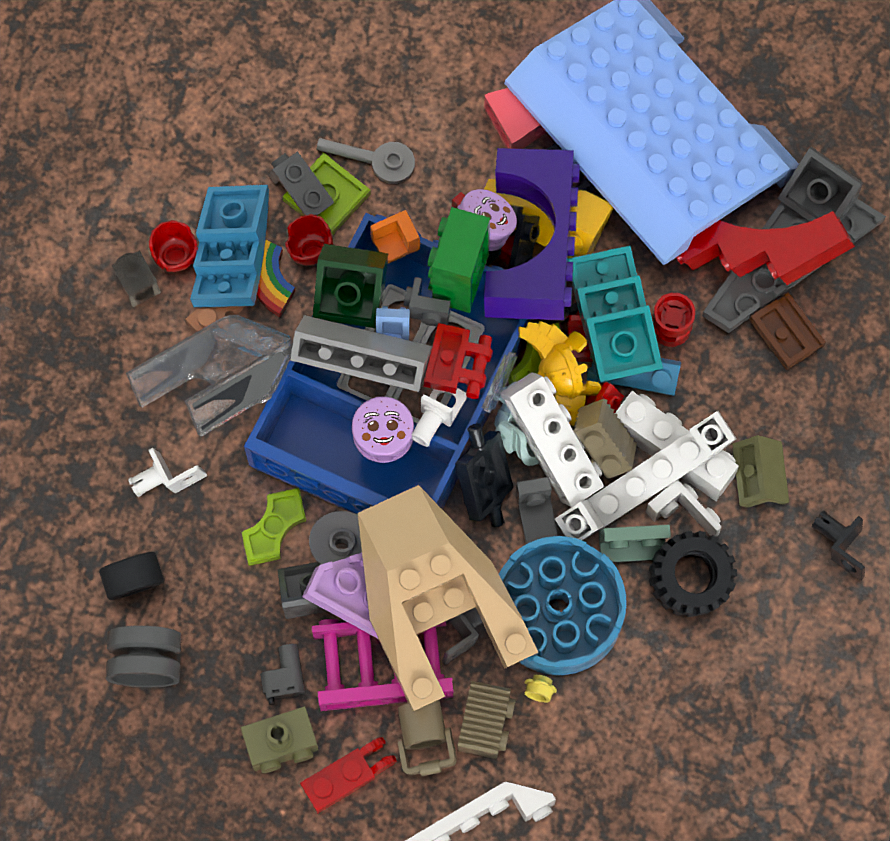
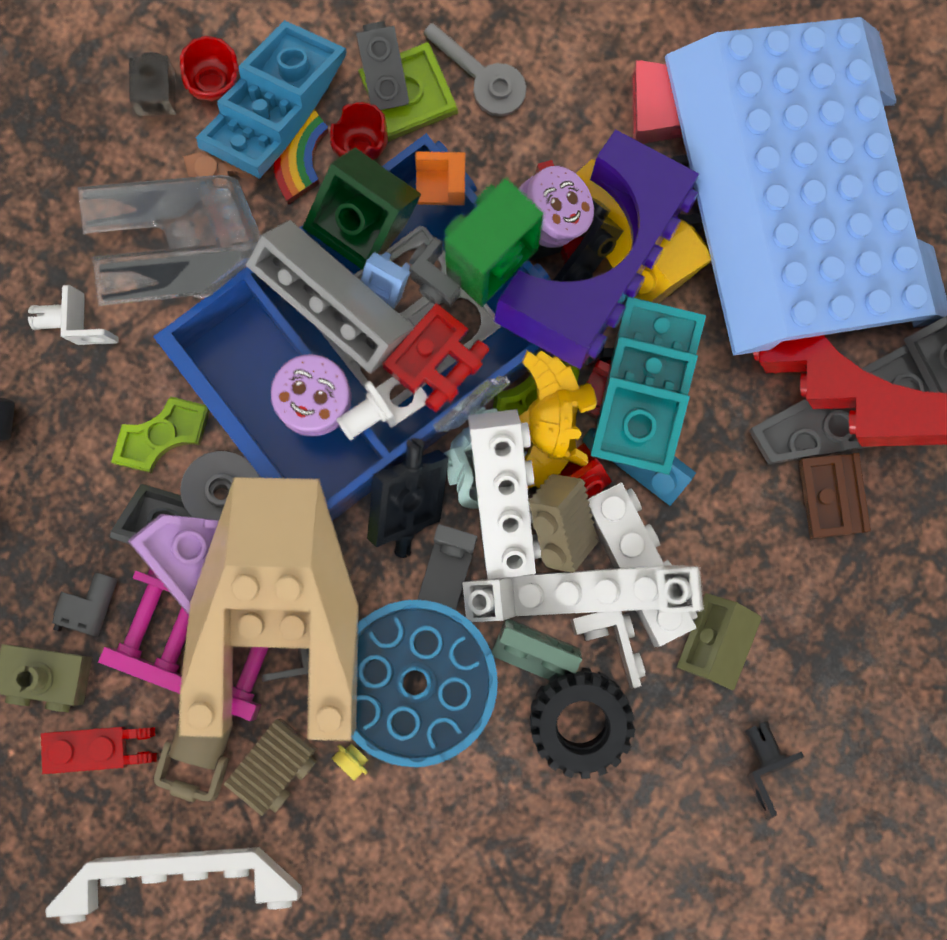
camera: 25 degrees right, 10 degrees up
red wheel [652,293,695,347] -> none

